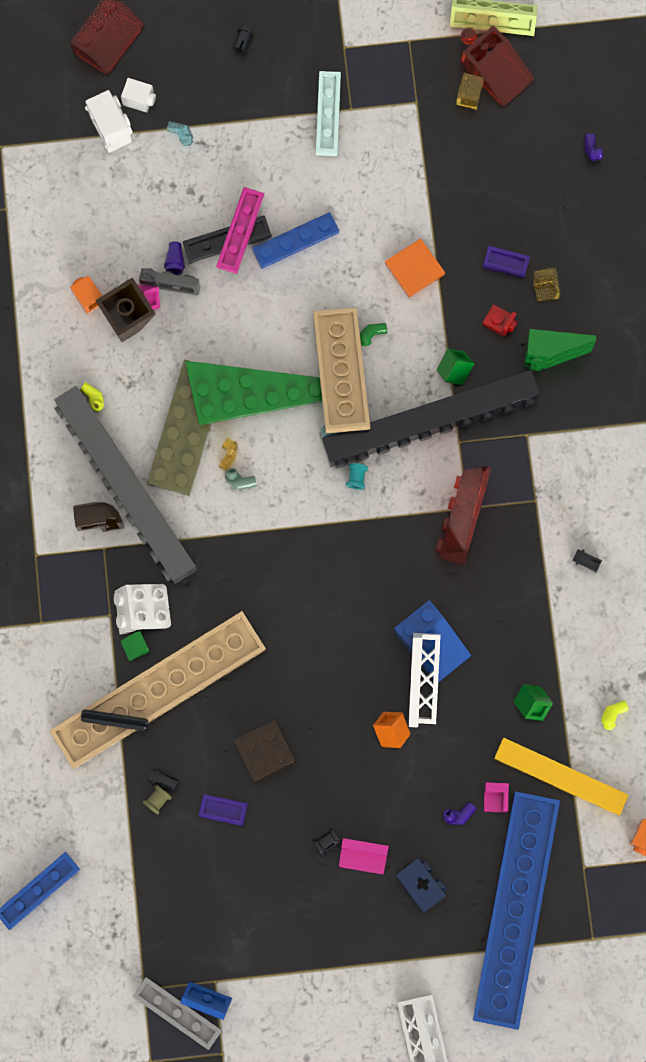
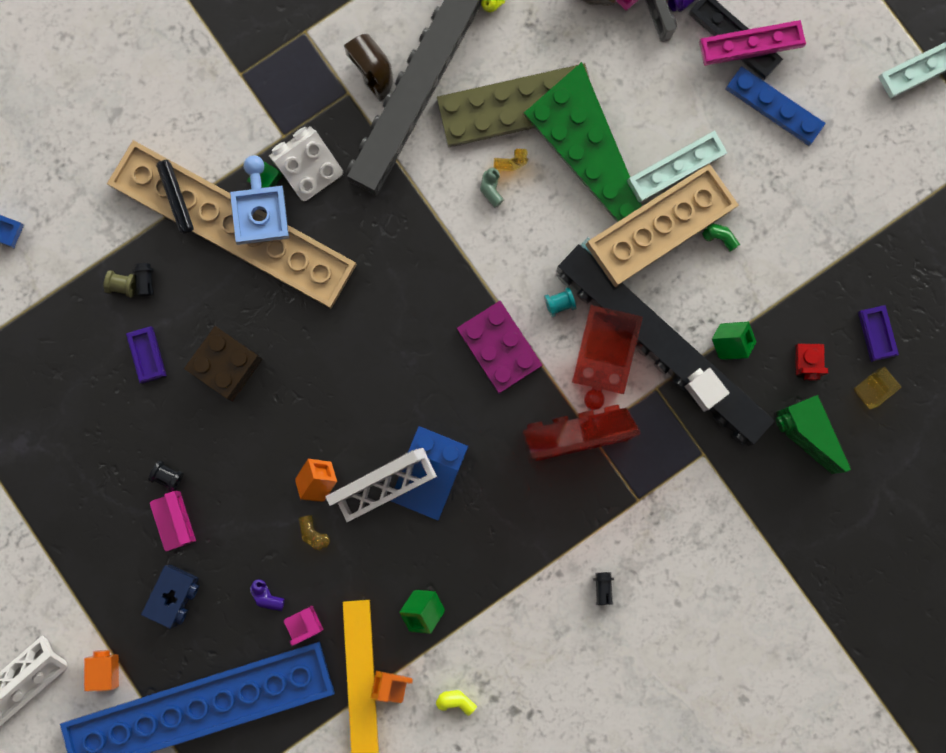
camera: 60 degrees right, 5 degrees up
orange tile [385,238,445,298] -> none
none -> orange brick [84,650,119,691]
none -> light blue plate [230,155,289,245]
none -> clear yellow arm [299,515,330,550]
none -> orange panel [371,671,413,703]
none -> magenta plate [457,300,543,394]
none -> clear red slope [571,305,643,410]
none -> light aqua plate [626,131,727,203]
none -> white brick [684,368,730,412]

